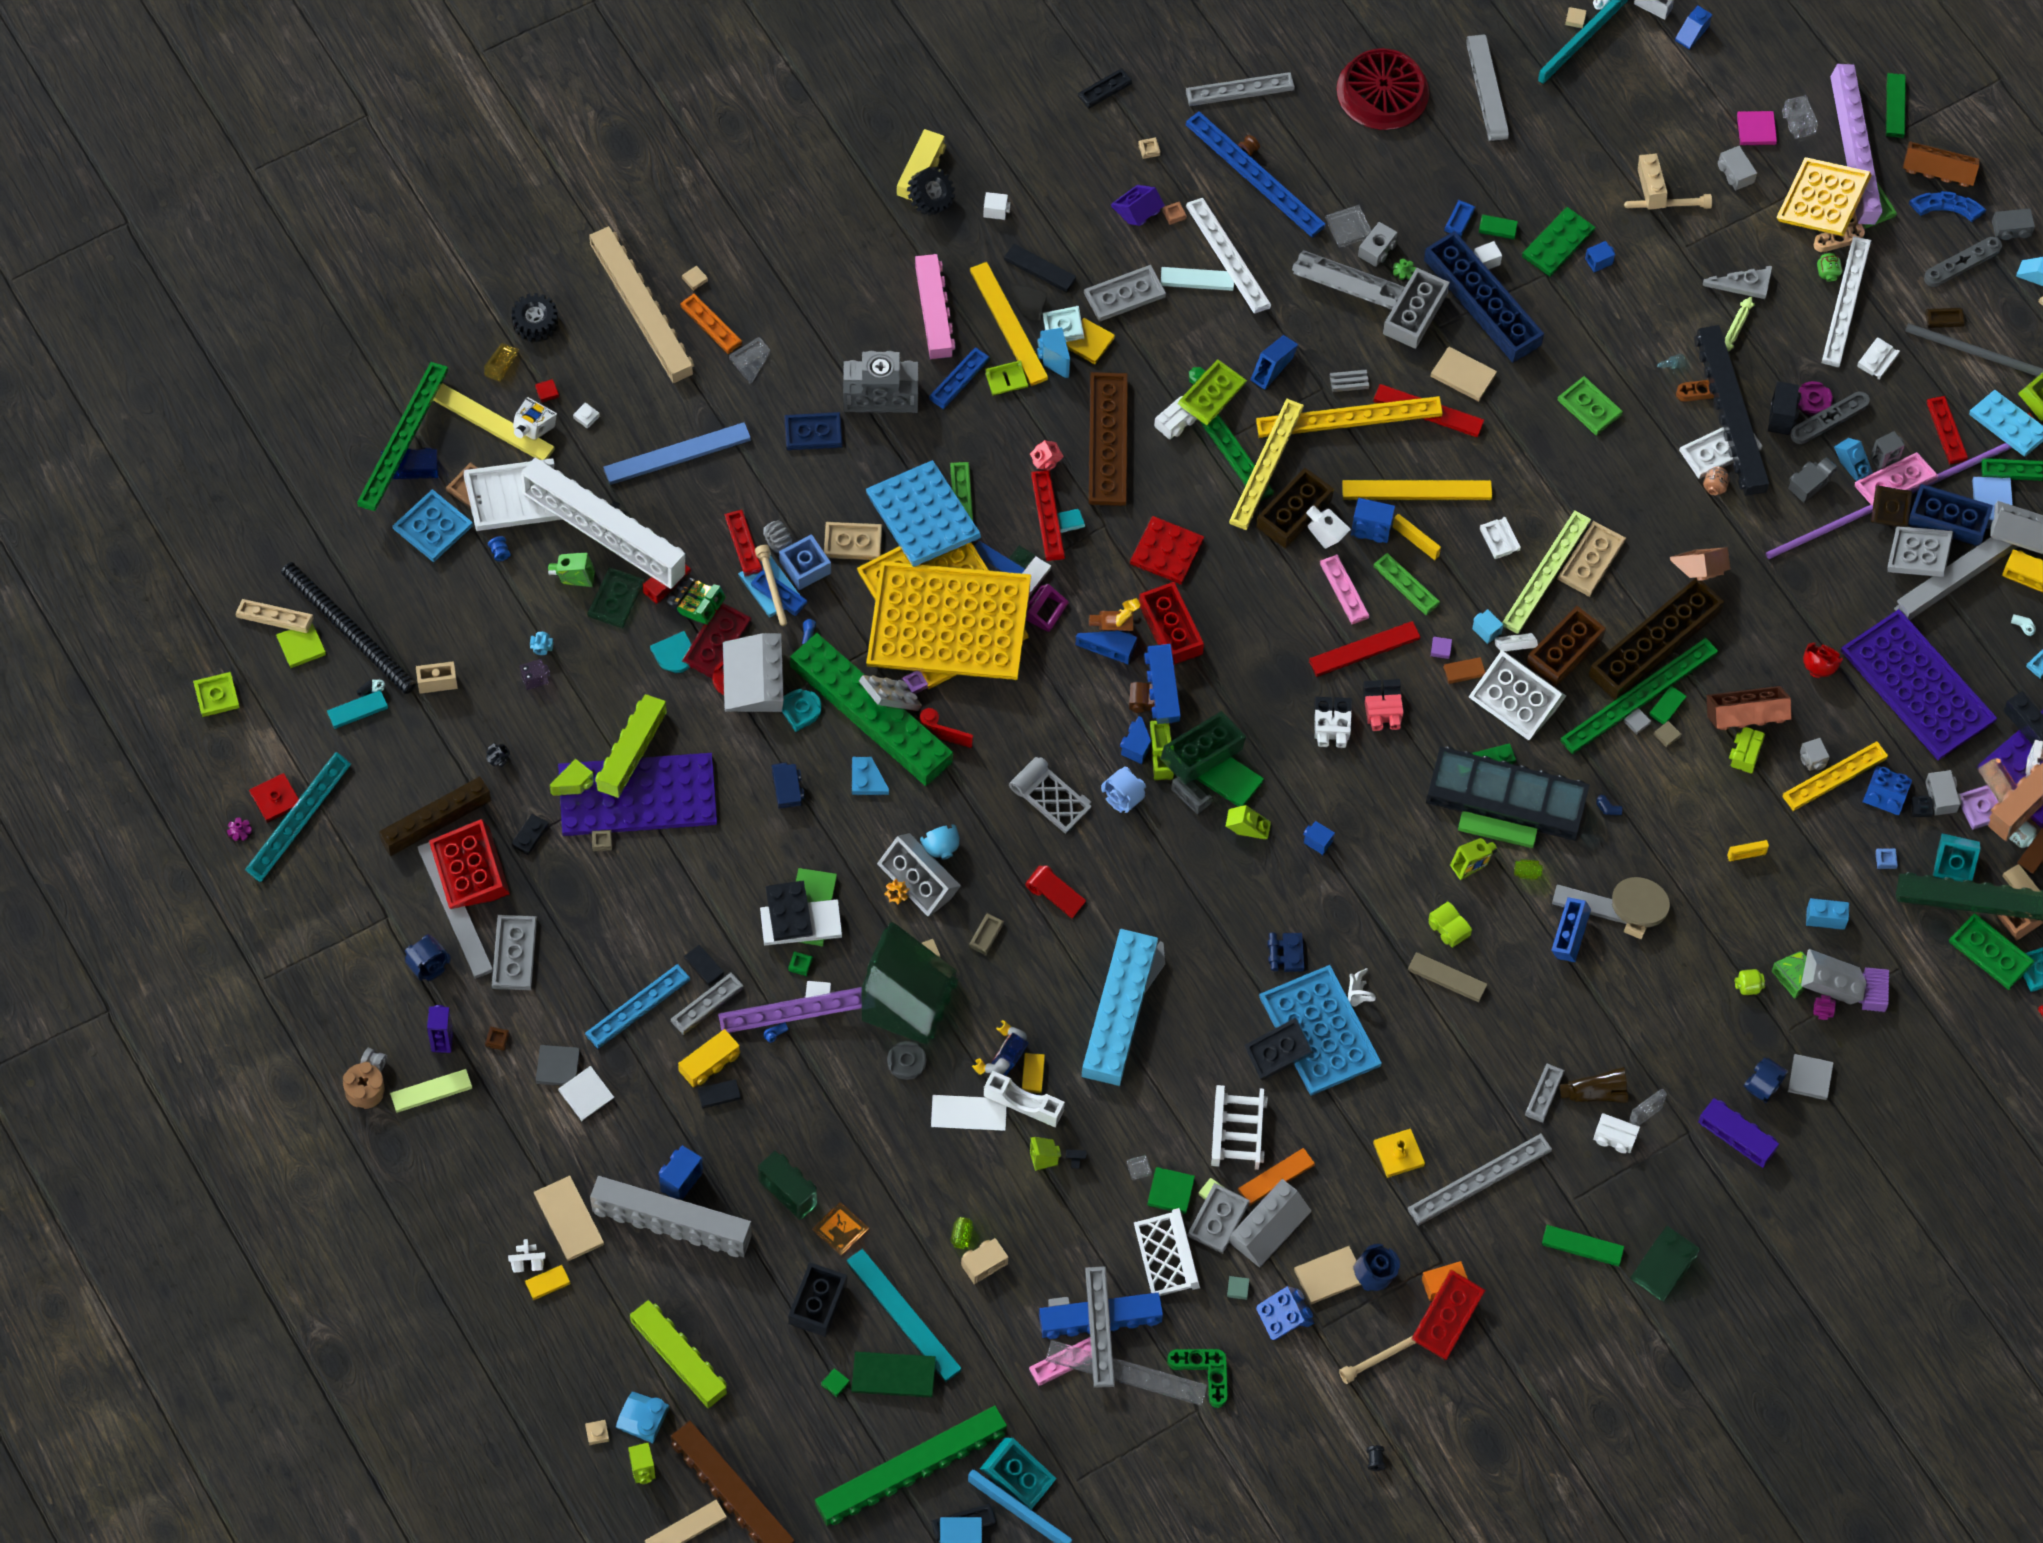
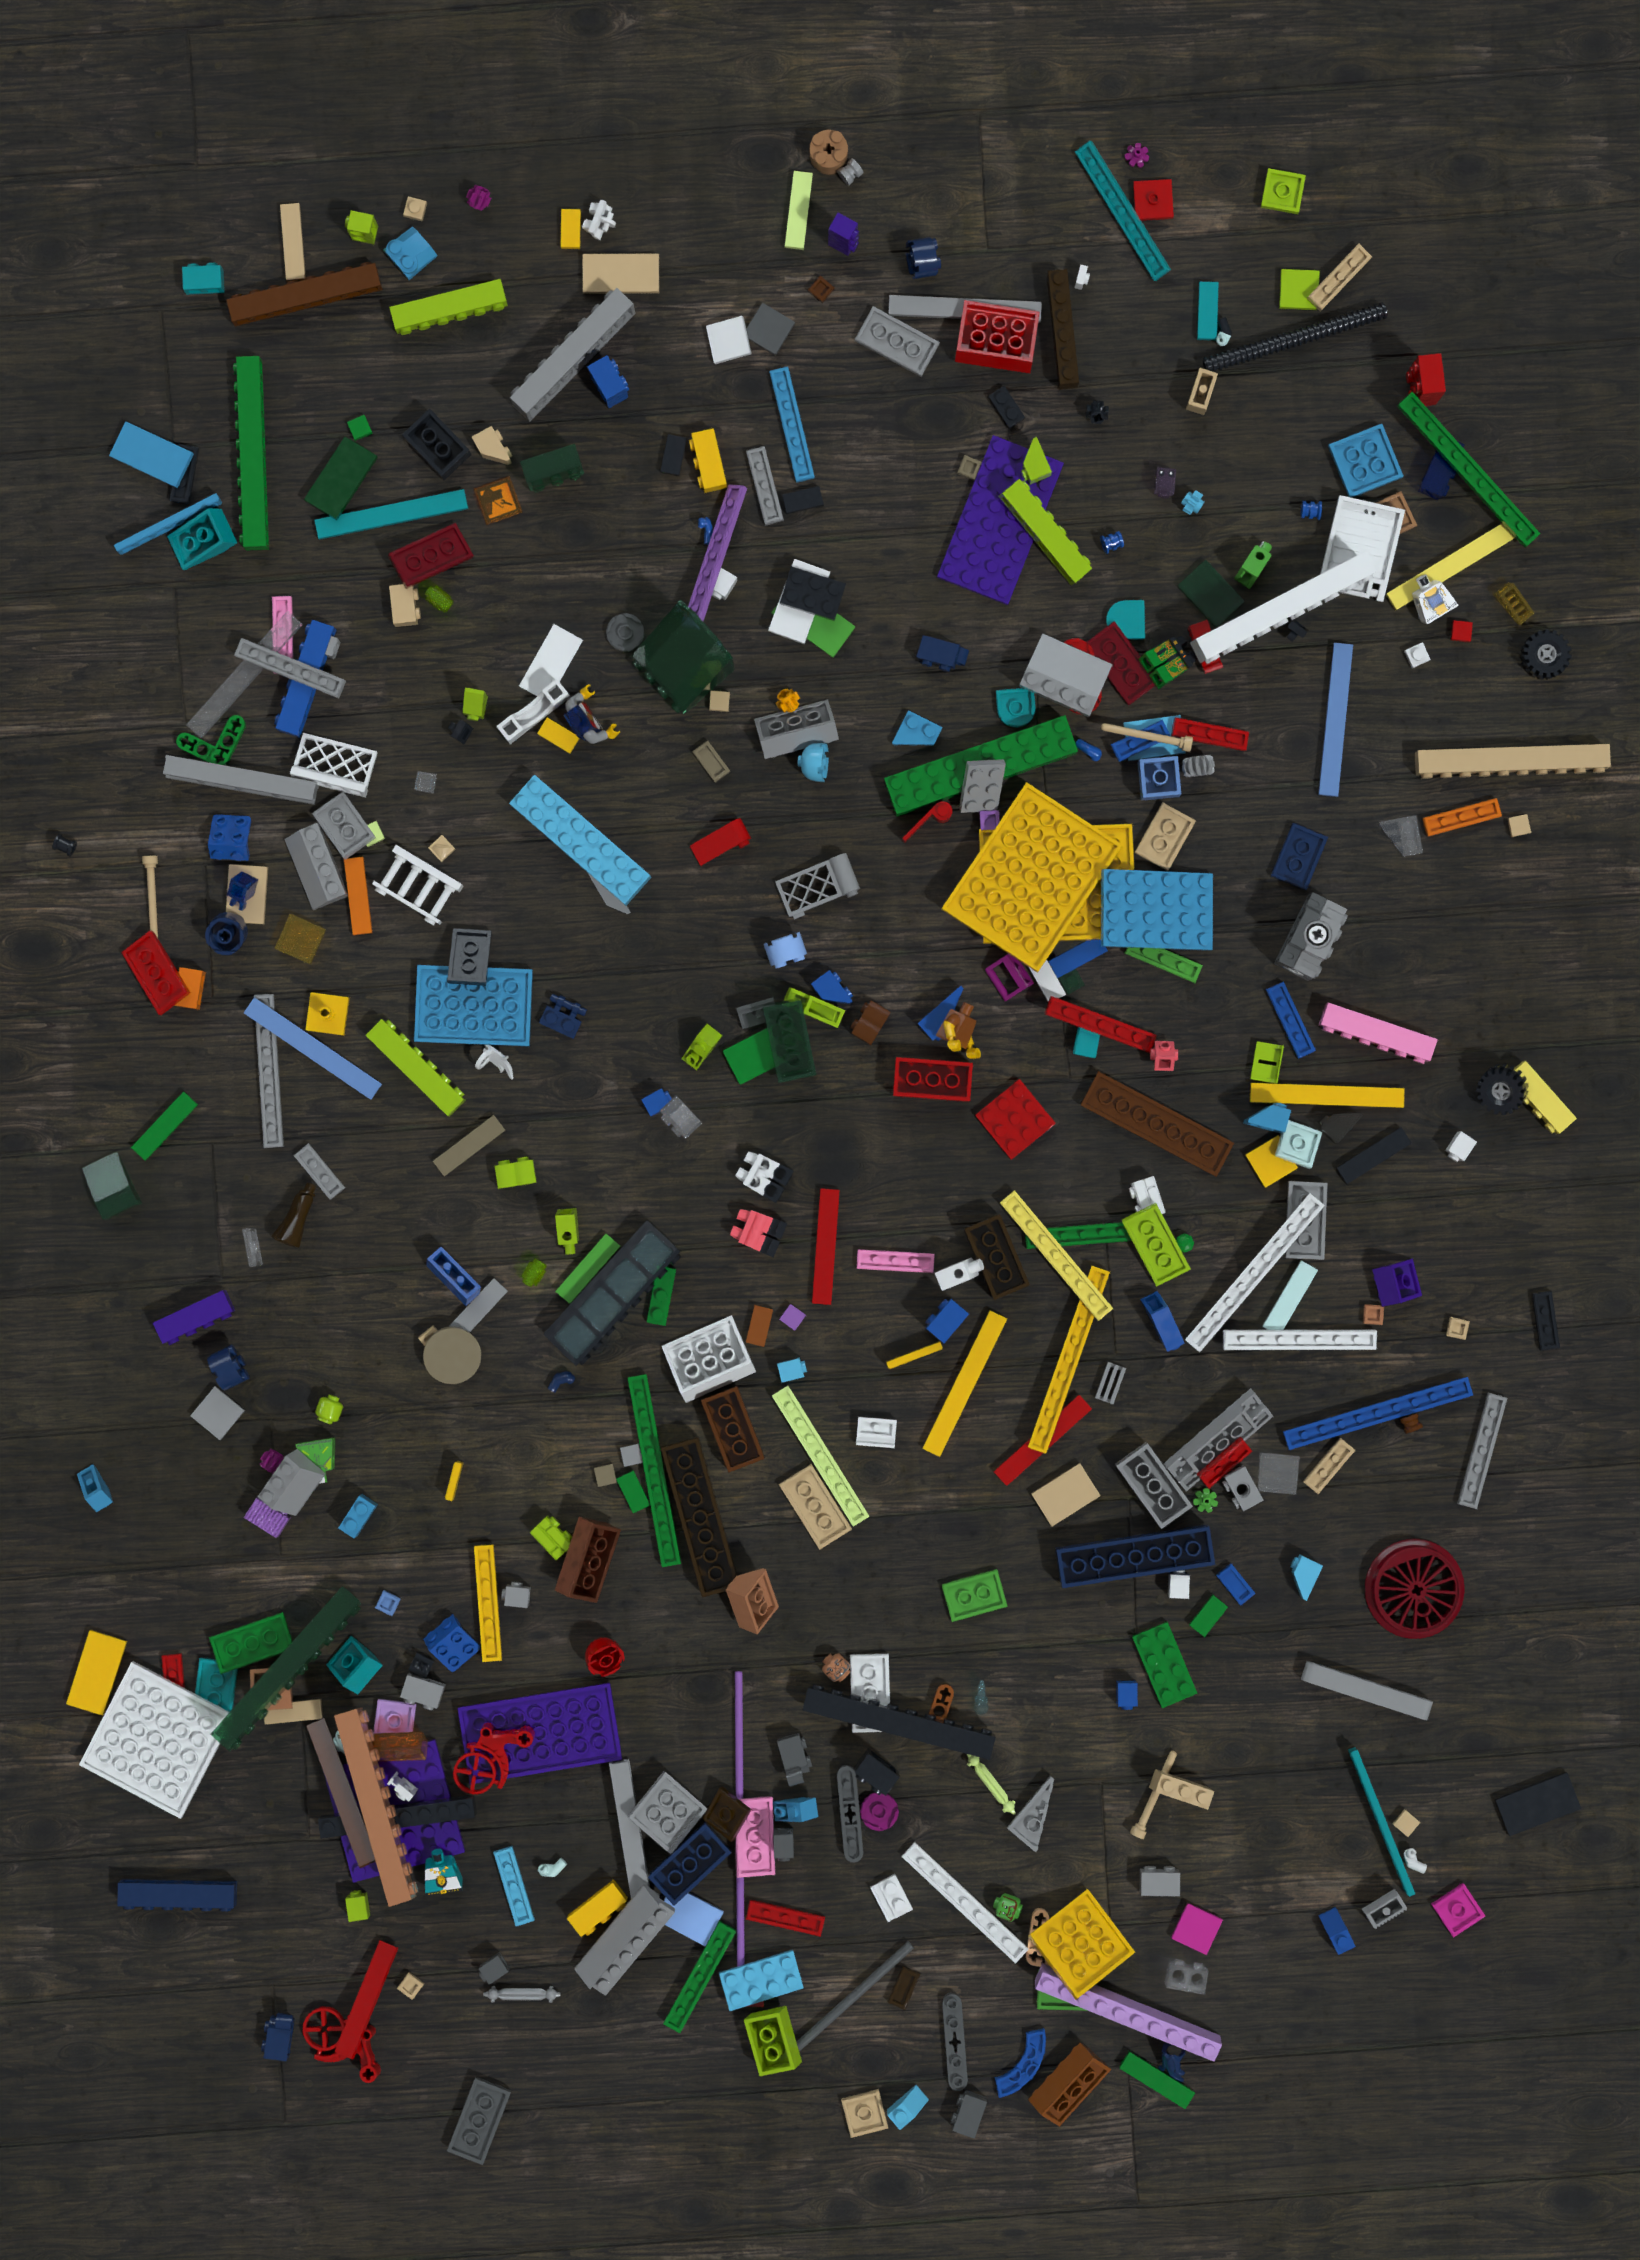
camera: 120 degrees right, 25 degrees up
green tile [788,951,813,976] -> none
blue brick [1144,644,1180,724] -> none
green tile [1147,1167,1195,1214] -> none
sand green tile [1227,1276,1249,1300] -> none
bright green tile [1373,553,1440,616] -> none
white plate [1495,633,1538,652] -> none
white brick [1593,1113,1640,1153] -> none
none -> dark azure slope [77,1464,113,1512]
none -> light grey tile [163,755,319,805]
none -> clear blue brick [227,872,259,911]
none -> medium blue tile [244,997,382,1100]
none -> clear yellow plate [275,914,326,965]
none -> lime brick [366,1019,466,1117]
none -> dark red tile [388,523,474,589]
none -> tan tile [428,835,456,862]
none -> red piece [453,1722,535,1794]
none -> magenta gear [466,185,491,210]
none -> tan slope [472,426,512,465]
none -> clear brick [660,1095,702,1139]
none -> white plate [1075,265,1090,290]
none -> blue bush [1100,531,1124,554]
none -> dark blue piece [1158,2042,1186,2082]
none -> white plate [1185,1193,1325,1352]
none -> red tile [1197,1437,1252,1488]
none -> medium azure slope [1291,1554,1323,1601]
none -> tan tile [1303,1438,1355,1494]
none -> red brick [1406,353,1446,406]

